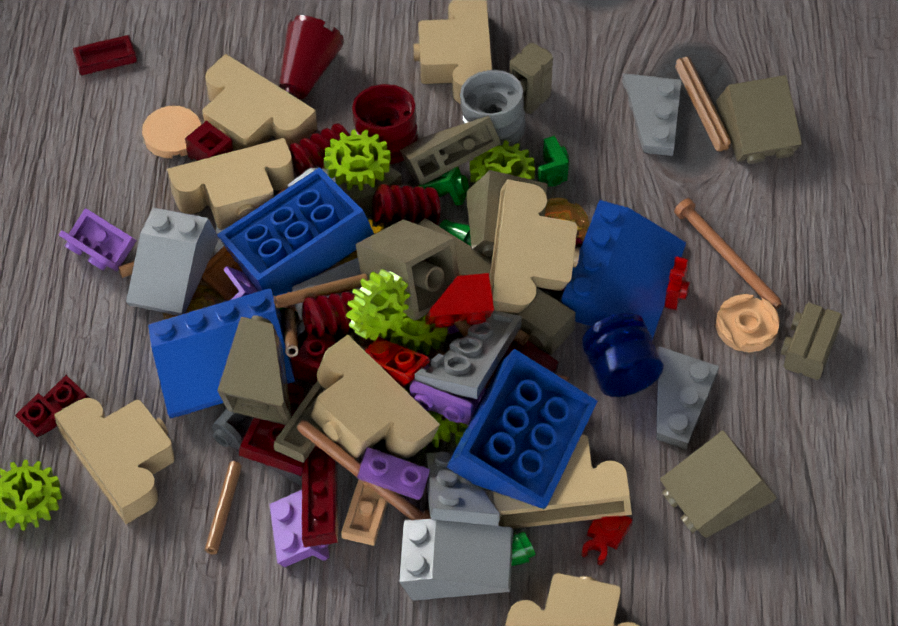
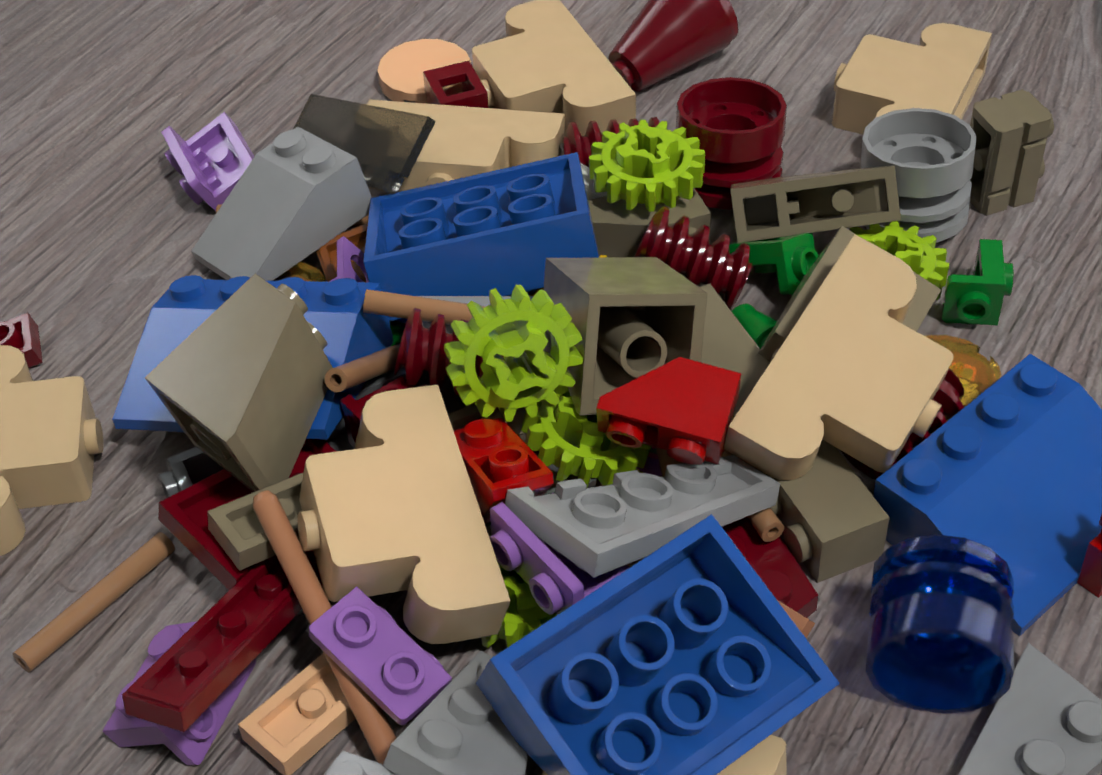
camera: 30 degrees right, 10 degrees down
none -> clear smoke windscreen [293,94,436,194]

